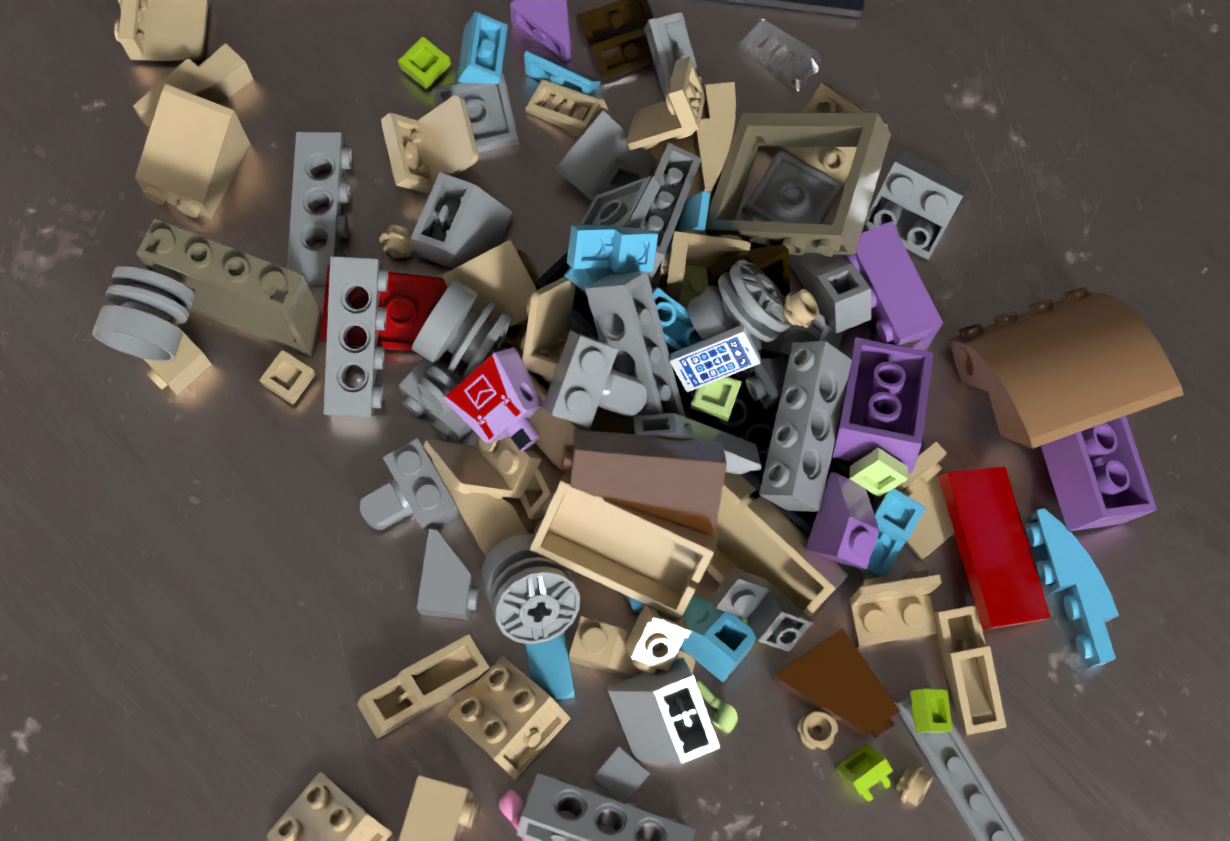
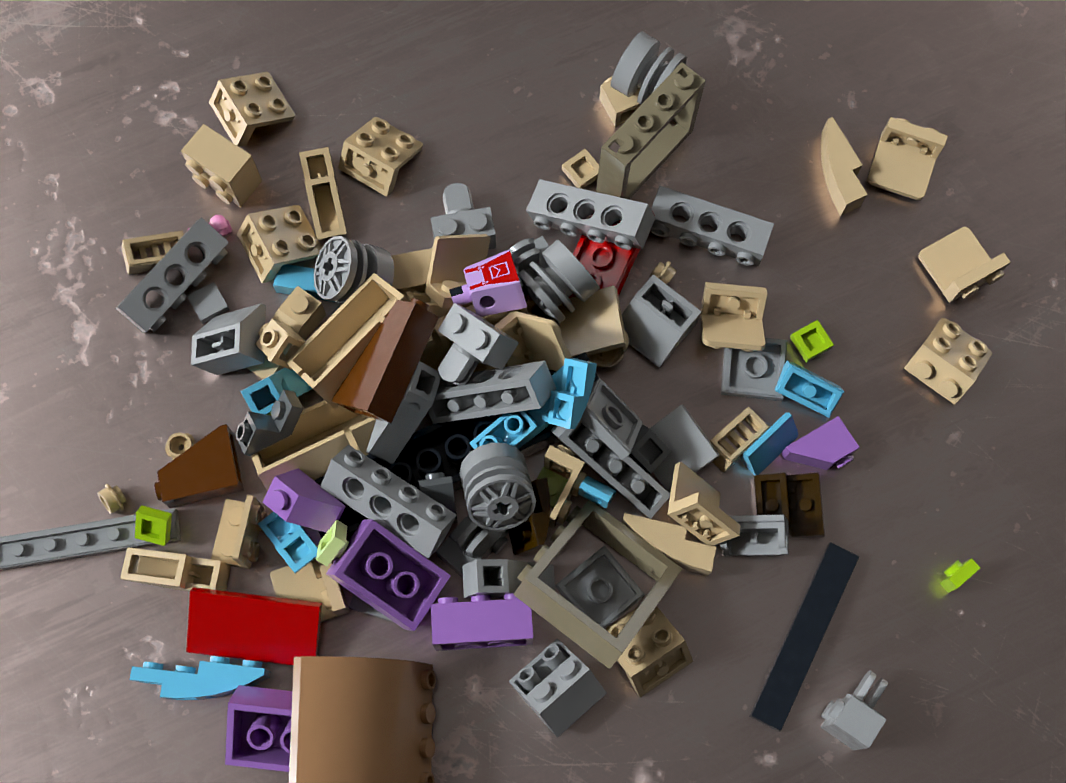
camera: 110 degrees right, 0 degrees up
tan slope [135,84,250,219] -> none
light grey slope [417,529,479,620] -> none
tile [670,324,761,392] -> none
yellowish green tile [690,377,742,421] -> none
yellowish green hand [696,680,738,733] -> none
clear slope [739,19,820,91] -> none
tan plate [783,289,819,328] -> none
lime tile [835,744,893,802] -> none
none -> tan bracket [338,117,423,197]

